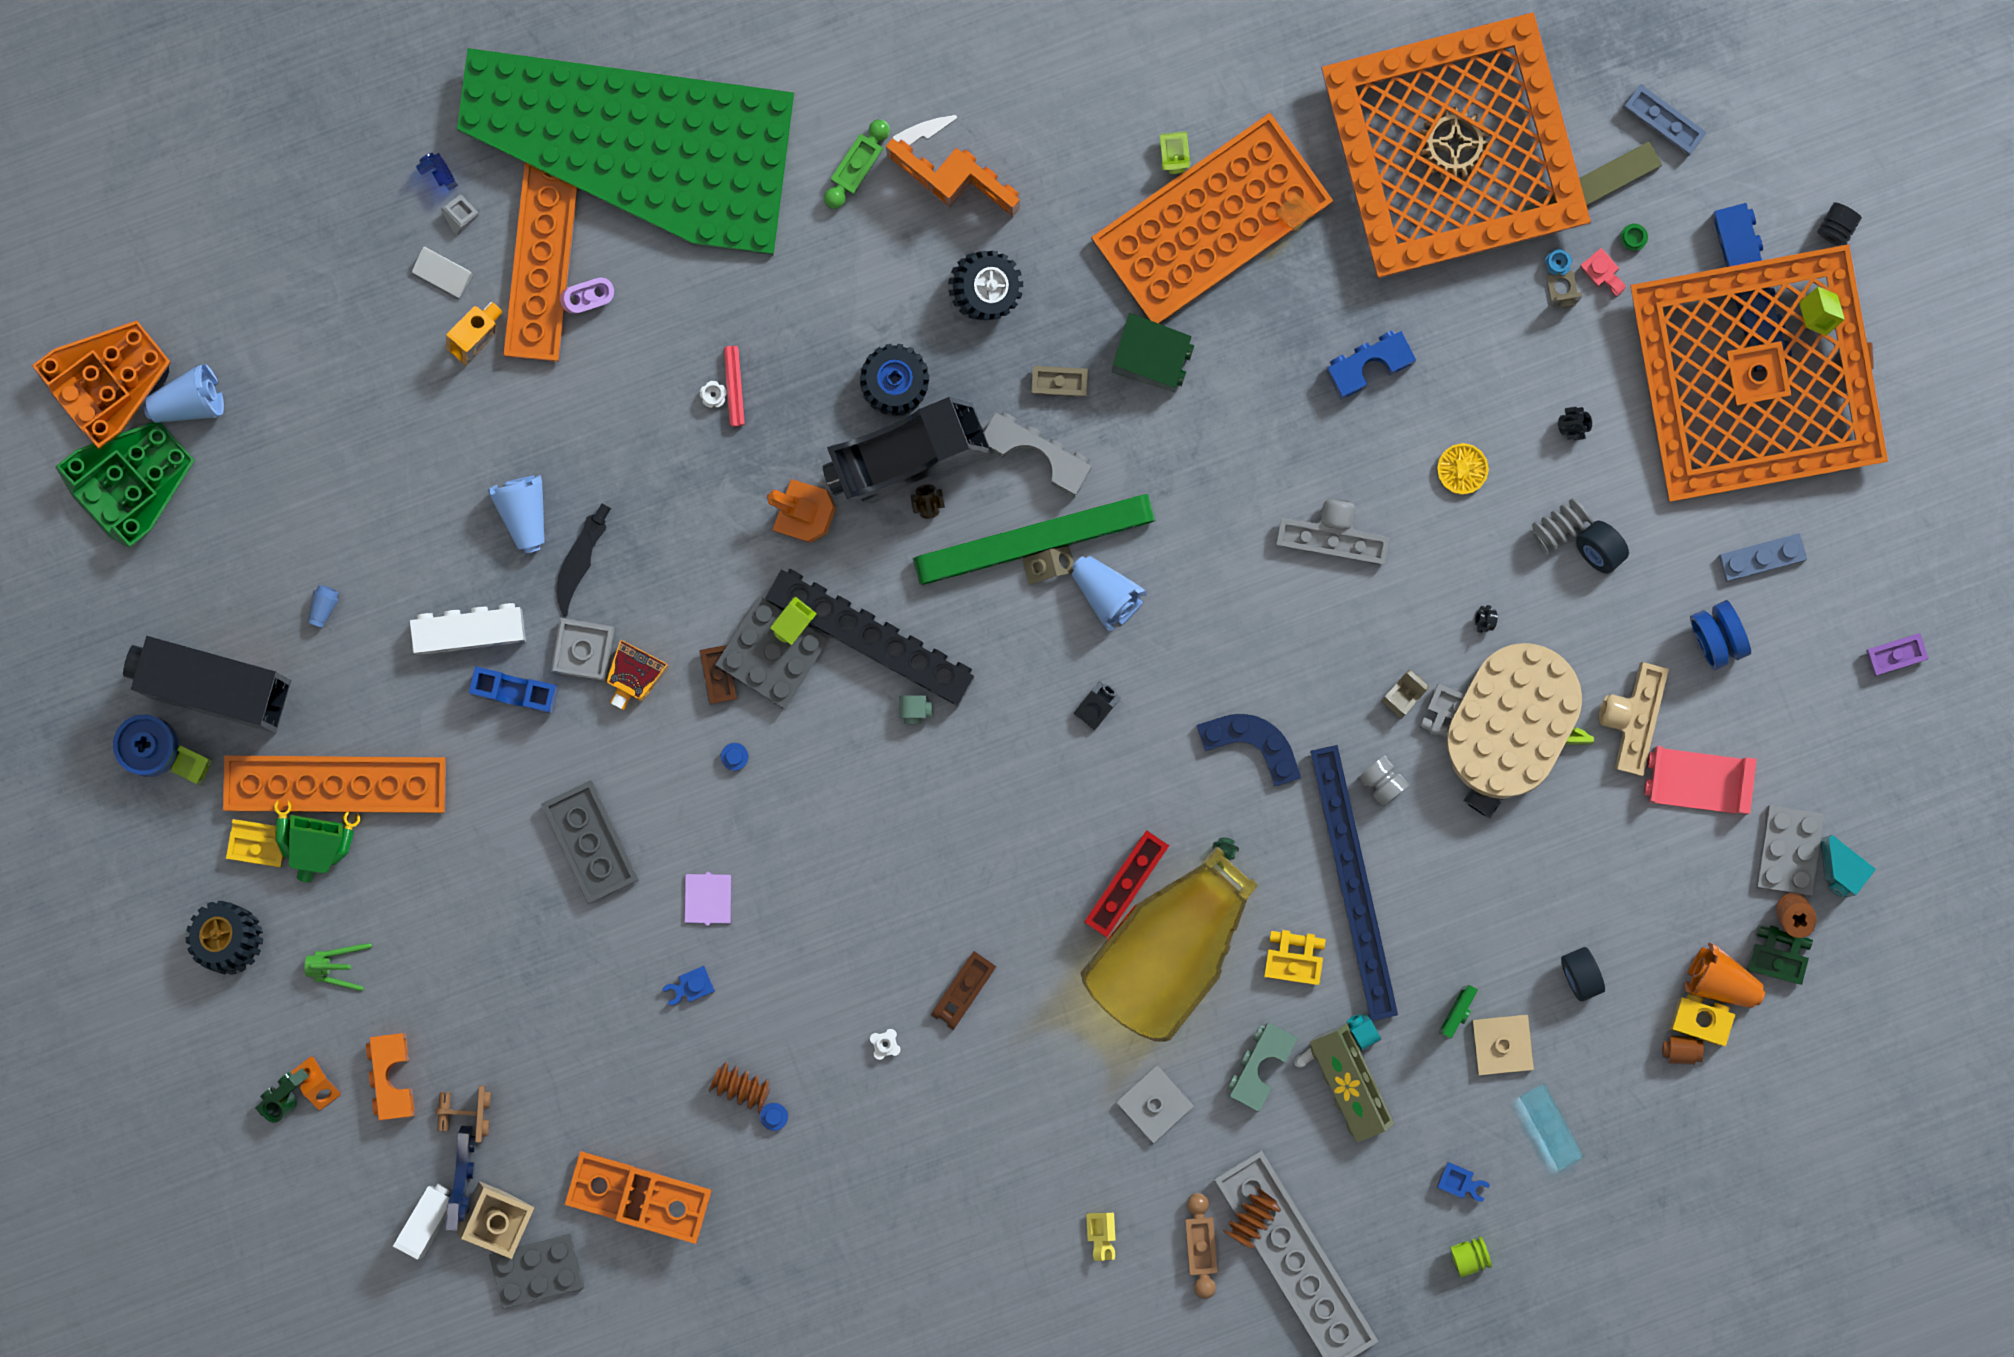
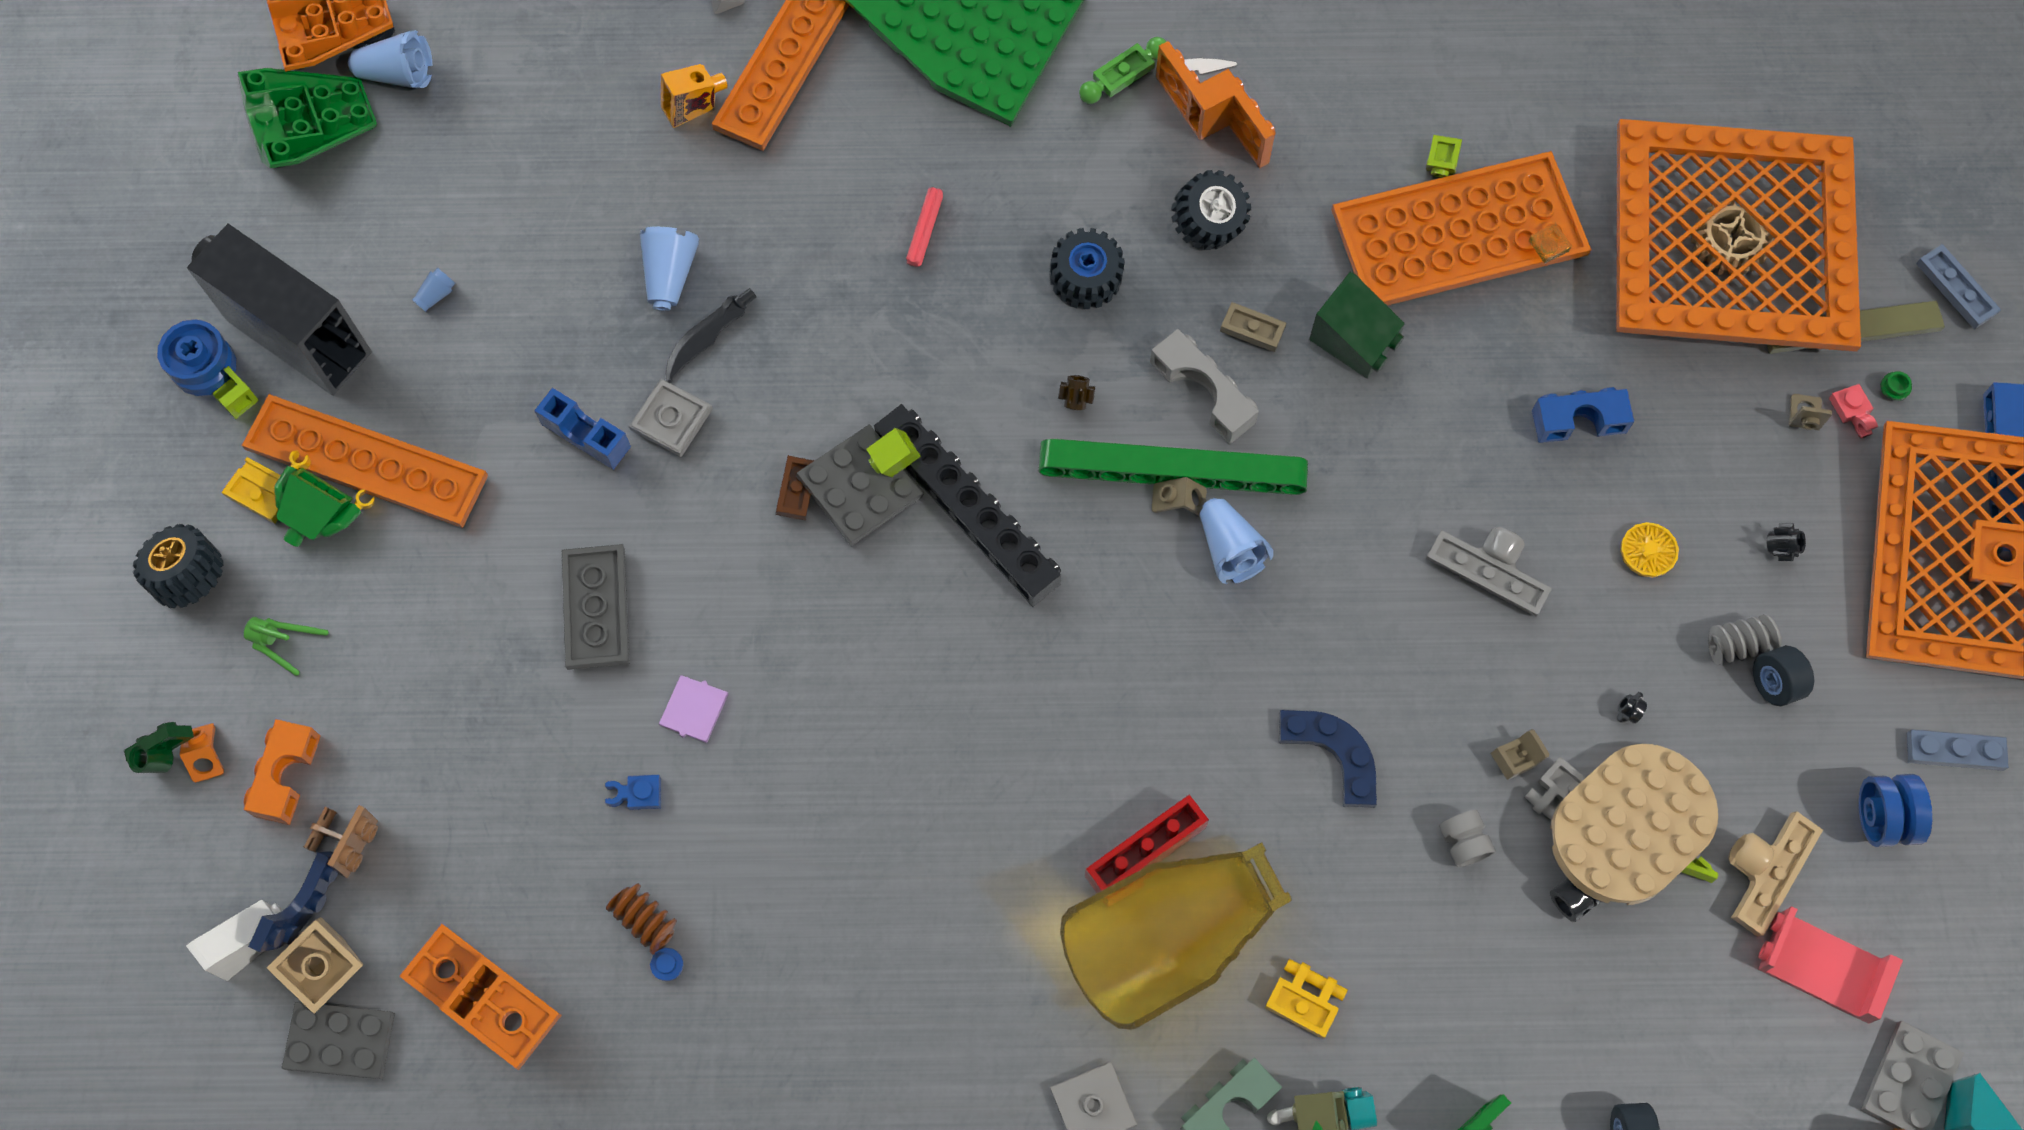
camera: 20 degrees right, 15 degrees down
white brick [410,603,526,655] -> none
white slope [412,246,473,299] -> none
lavender plate [560,277,614,314] -> none
torso [607,640,669,710] -> none
white plate [700,381,727,408] -> none
blue plate [721,743,749,771] -> none
orange piece [767,479,836,543] -> none
black brick [822,397,992,503] -> none
white plate [870,1029,901,1060] -> none
sand green plate [899,696,933,724] -> none
reddish brown plate [931,951,997,1030] -> none
black bracket [1074,682,1121,730] -> none
clear green plate [1212,838,1239,860] -> none
dark blue plate [1310,745,1398,1021] -> none
dark azure plate [1545,249,1572,275] -> none

